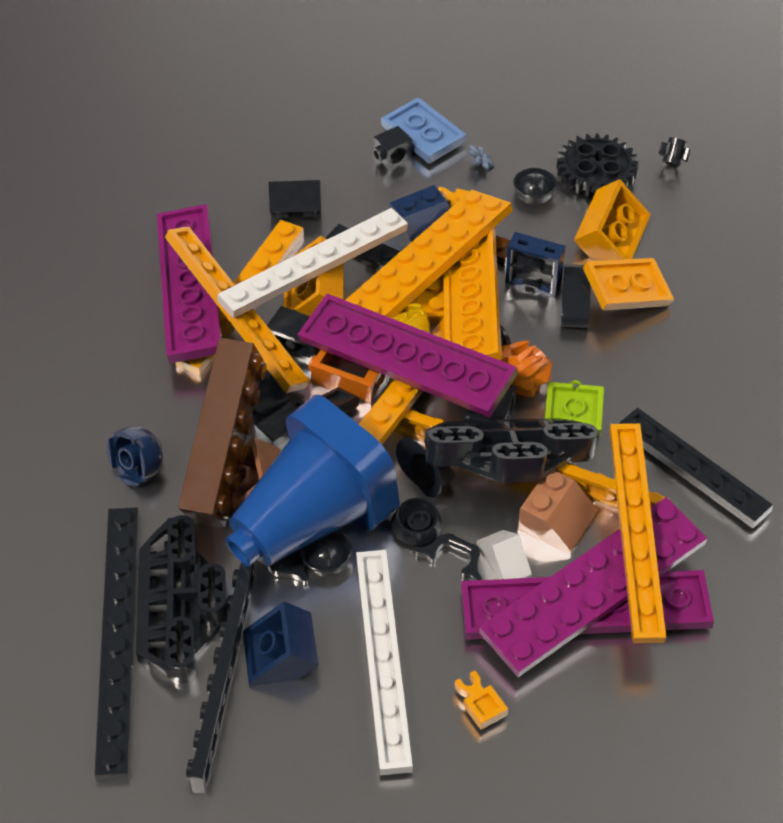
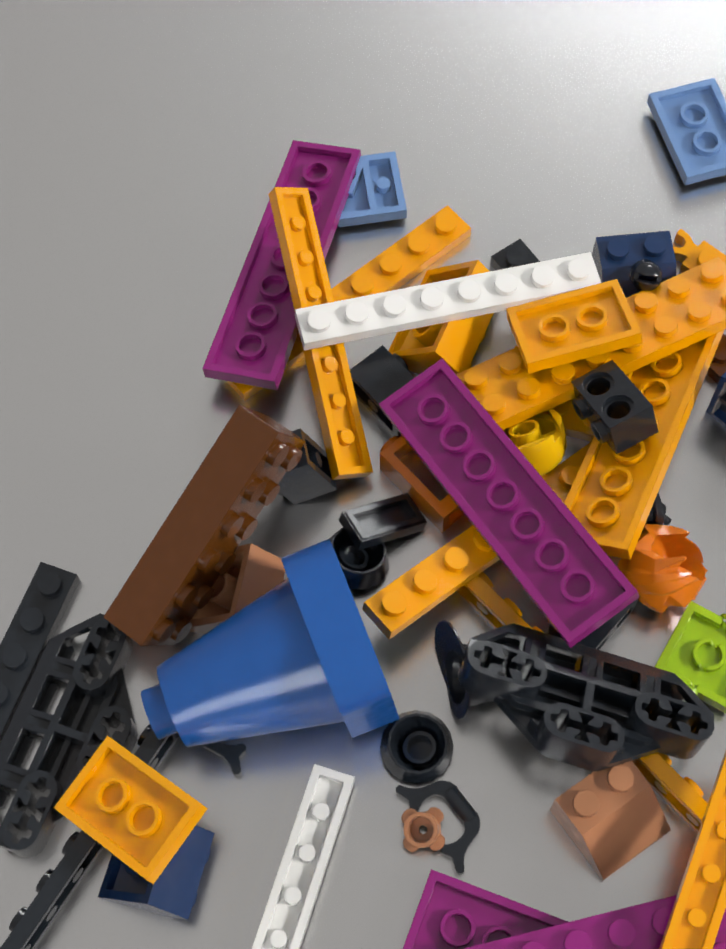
camera: 25 degrees right, 15 degrees up
dark blue cylinder [107,426,163,486] -> none
black tile [255,397,305,446] -> none
black slope [268,180,321,218] -> none
black hat [300,531,352,577] -> none
black brick [372,126,412,169] -> none
white slope [477,530,532,579] -> none
none -> light orange plate [54,735,208,884]
none -> medium blue wing [338,151,407,227]
none -> nougat plate [401,807,445,852]
none -> light orange plate [506,279,642,374]
none -> black brick [571,360,658,454]
none -> black hinge [630,259,662,291]

